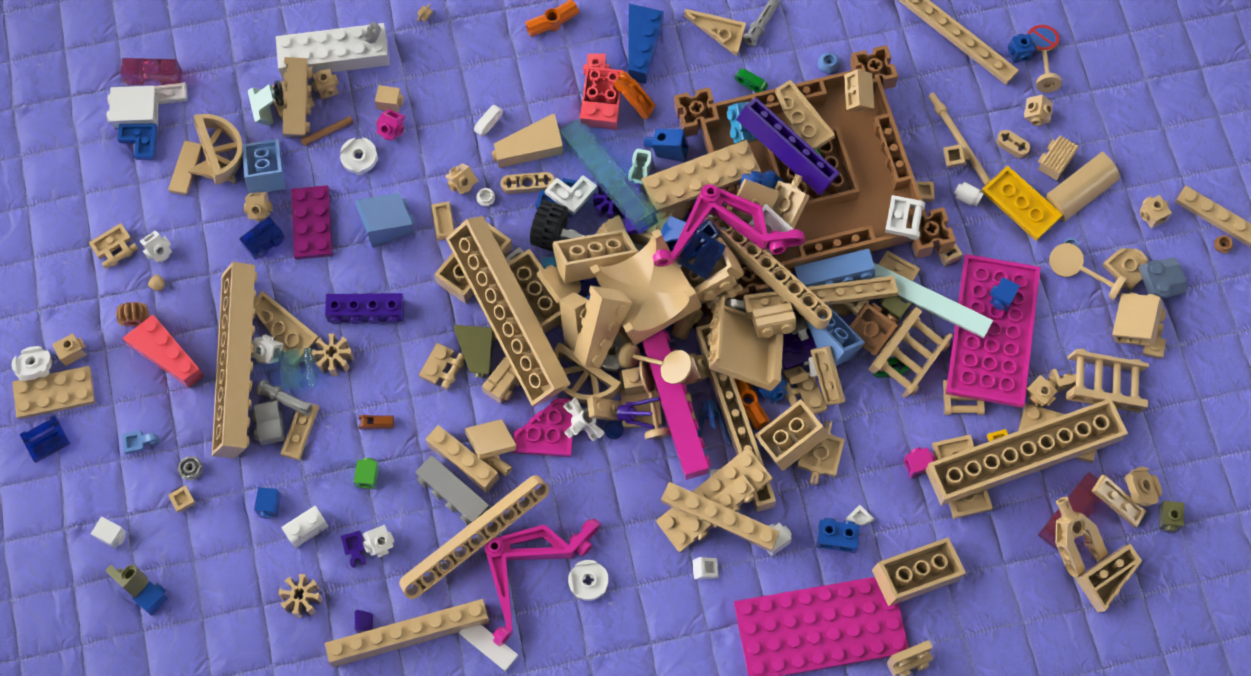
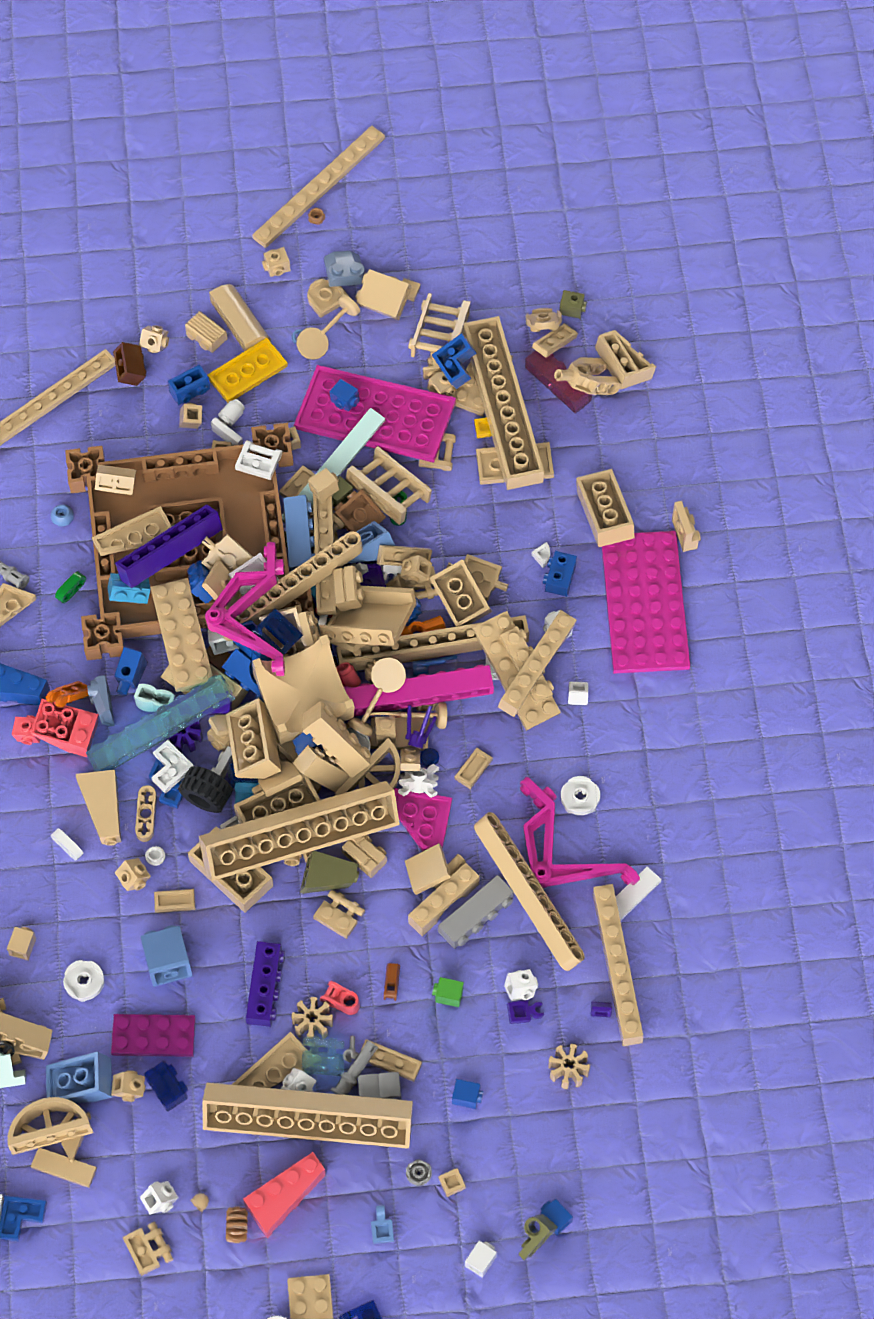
camera: 85 degrees left, 5 degrees down
tan brick [52,333,86,366] -> none
white brick [281,506,329,548] -> none
medium nougat bar [301,116,353,146] -> none
dark pink brick [376,109,405,140] -> none
dark pink brick [903,447,936,478] -> none
tan bar [928,92,991,186] -> none
tan beam [996,130,1030,158] -> none
blue brick [1008,34,1036,63] -> none
piece [1027,25,1062,93] -> none
none -> sand blue slope [87,675,114,726]
none -> reddish brown brick [113,342,146,386]
none -> blue brick [168,364,210,406]
none -> white tile [211,418,243,446]
none -> tan brick [308,468,339,502]
none -> coral piece [320,981,360,1015]
none -> coral brick [336,662,361,688]
none -> light grey hand [343,1036,359,1063]
none -> tan brick [400,555,432,585]
none -> blue brick [432,333,477,389]
none -> tan tile [454,748,493,790]

